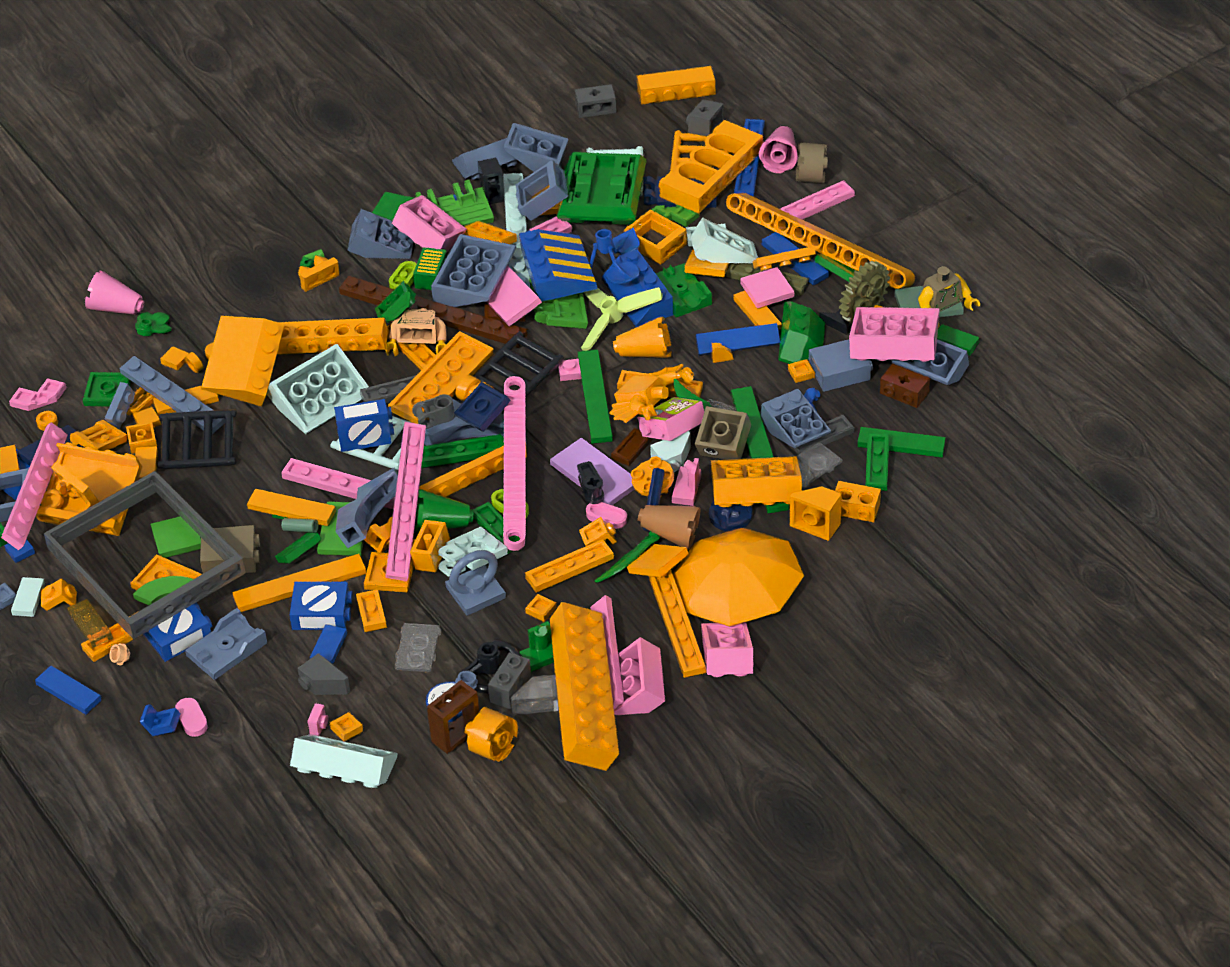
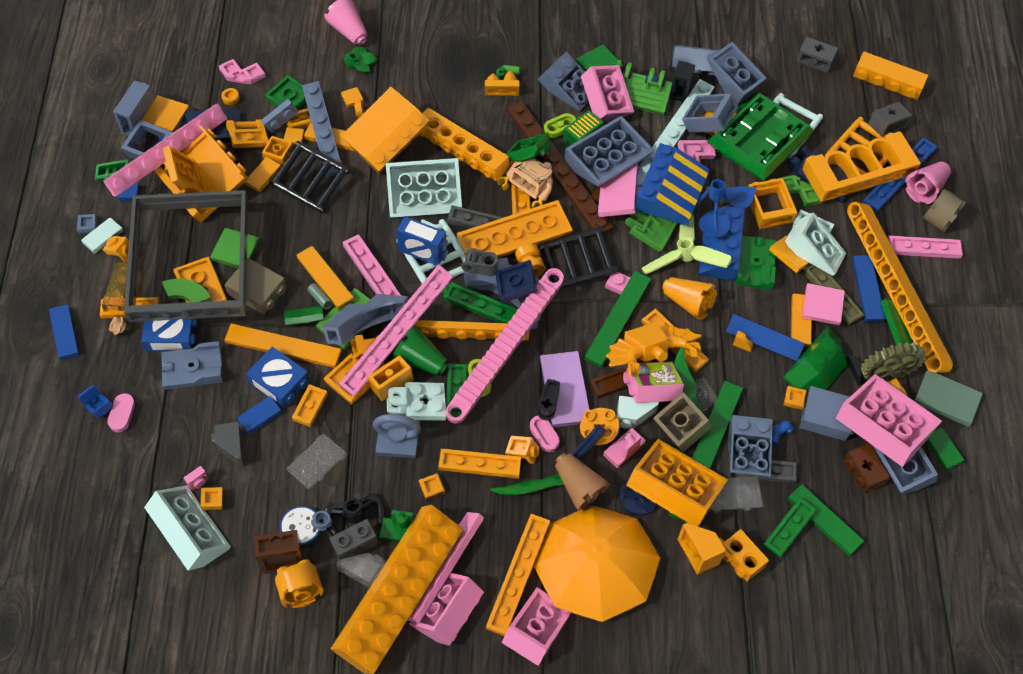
camera: 30 degrees right, 15 degrees up
light orange plate [464,221,517,244] -> none
light orange tile [627,544,688,577] -> none
light orange plate [752,246,816,271] -> none
torso [918,267,980,328] -> none

